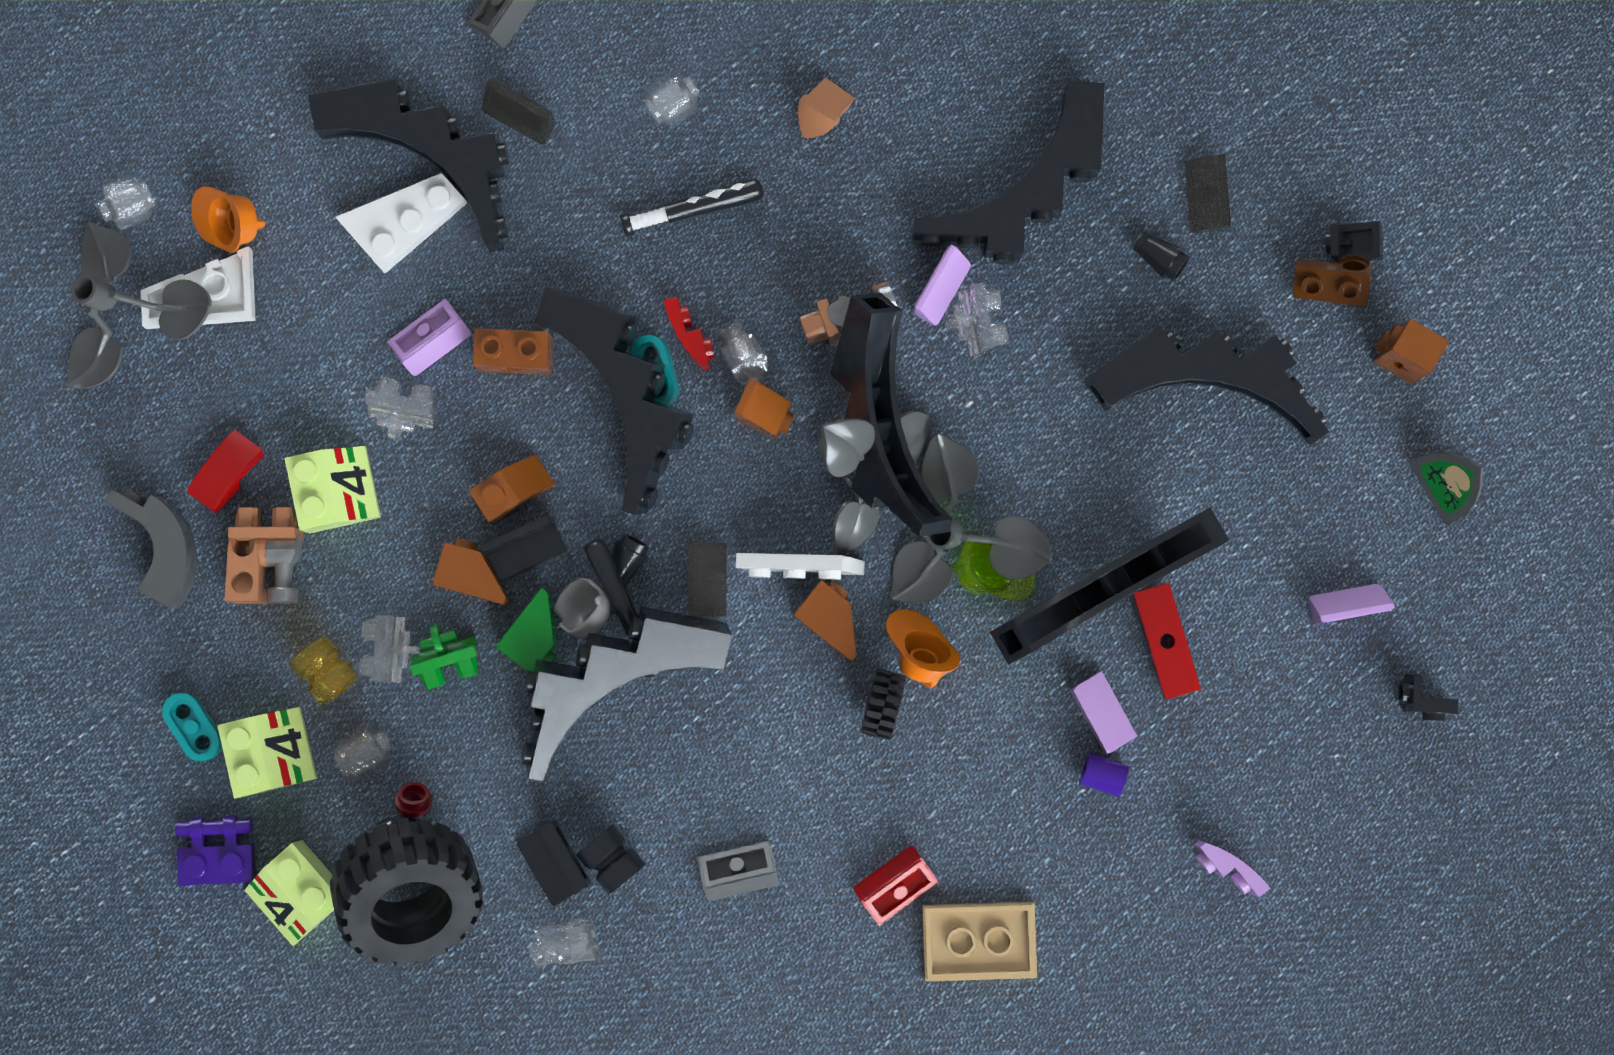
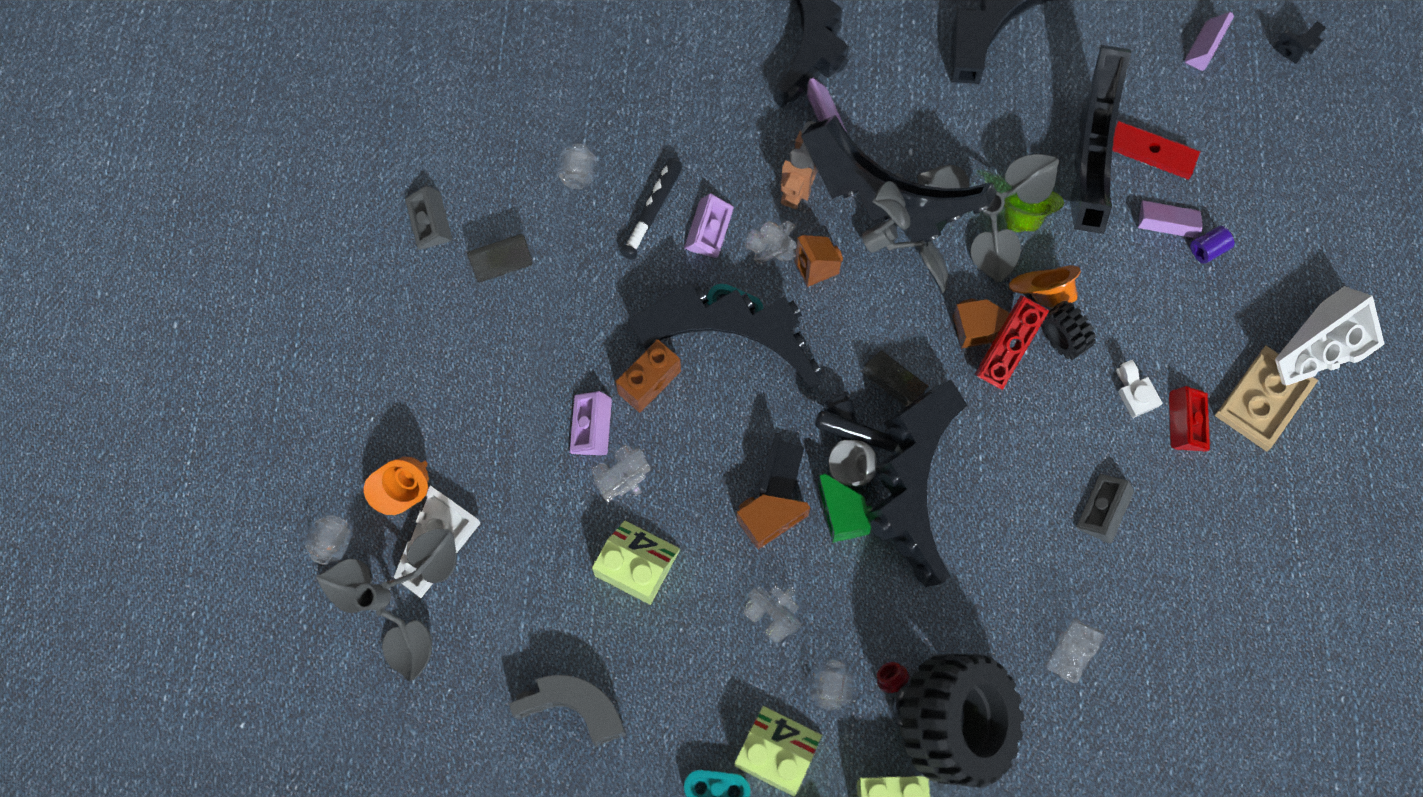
camera: 50 degrees left, 15 degrees down
red slope [187,429,264,514] -> none
nougat hips [224,507,304,604] -> none
clear yellow wheel [289,636,360,706] -> none
black arch [308,79,509,252] -> none
white wing [336,173,467,273] -> none
green hips [409,624,479,690] -> none
dark orange slope [469,454,556,525] -> none
black panel [517,820,592,906] -> none
black wheel [576,824,646,895] -> none
red slope [663,297,715,371] -> none
white wing [736,553,865,580] -> none
nougat tile [798,77,854,138] -> none
clear hips [945,283,1009,356] -> none
lavender slope [1194,840,1270,897] -> none
none -> lavender slope [684,193,734,258]
none -> red tile [975,295,1049,390]
none -> white plate [1116,360,1163,418]
none -> white wedge [1275,286,1384,386]

